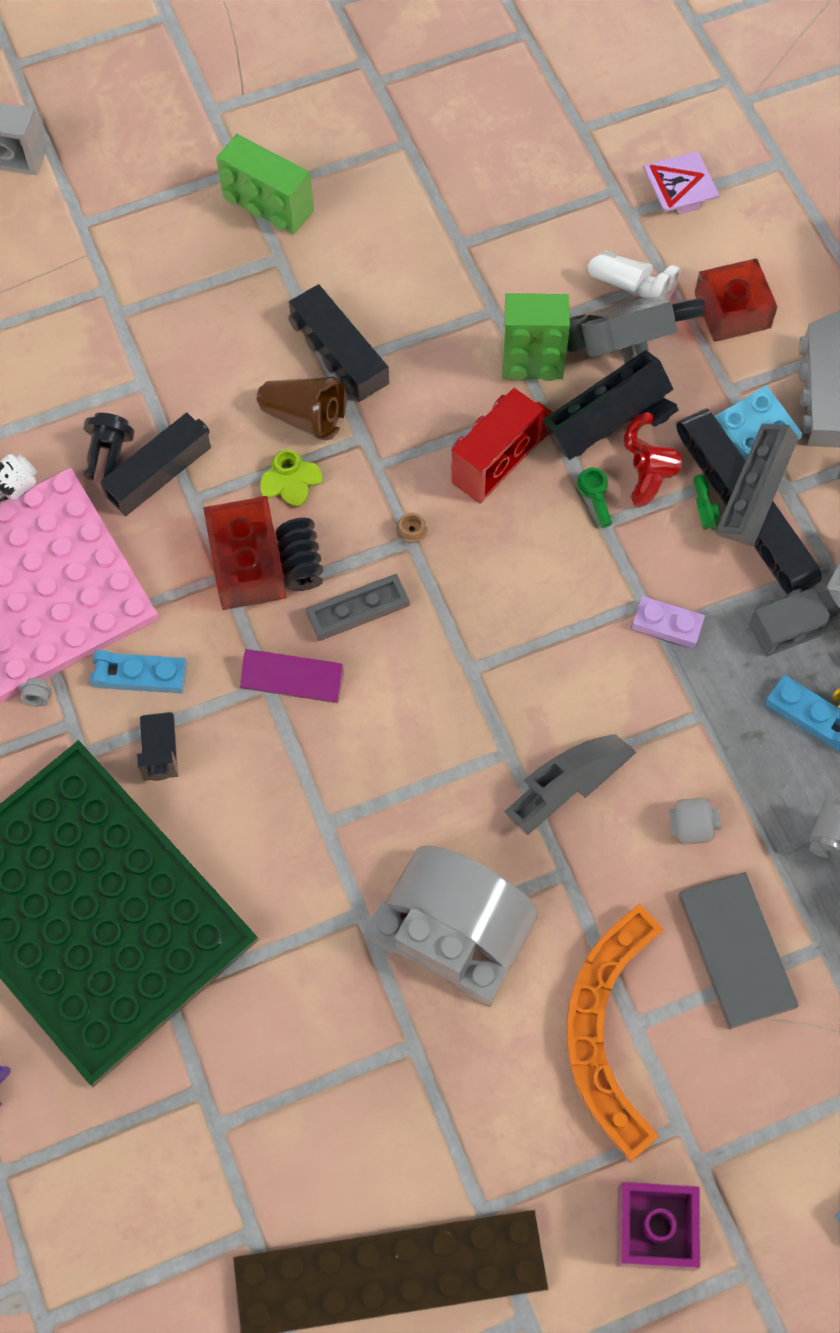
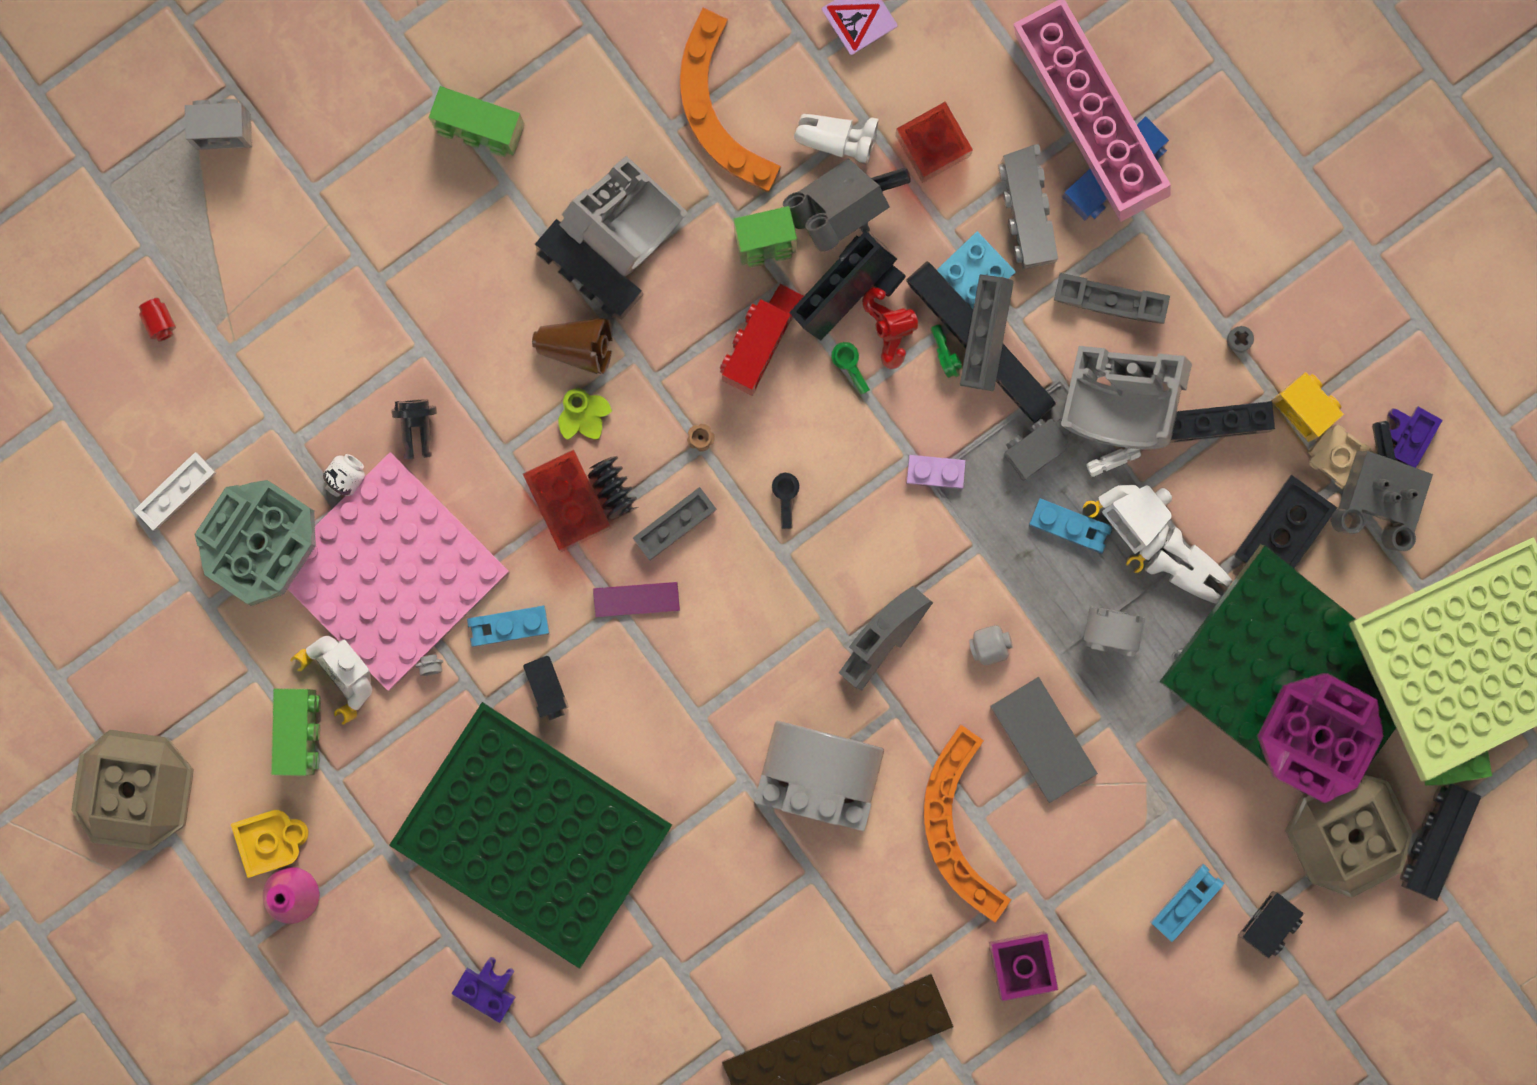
camera: 15 degrees left, 20 degrees up
black brick [100,412,211,516] -> none
none -> light grey piece [559,156,687,276]
none -> orange plate [680,8,781,193]
none -> black plate [772,472,800,529]

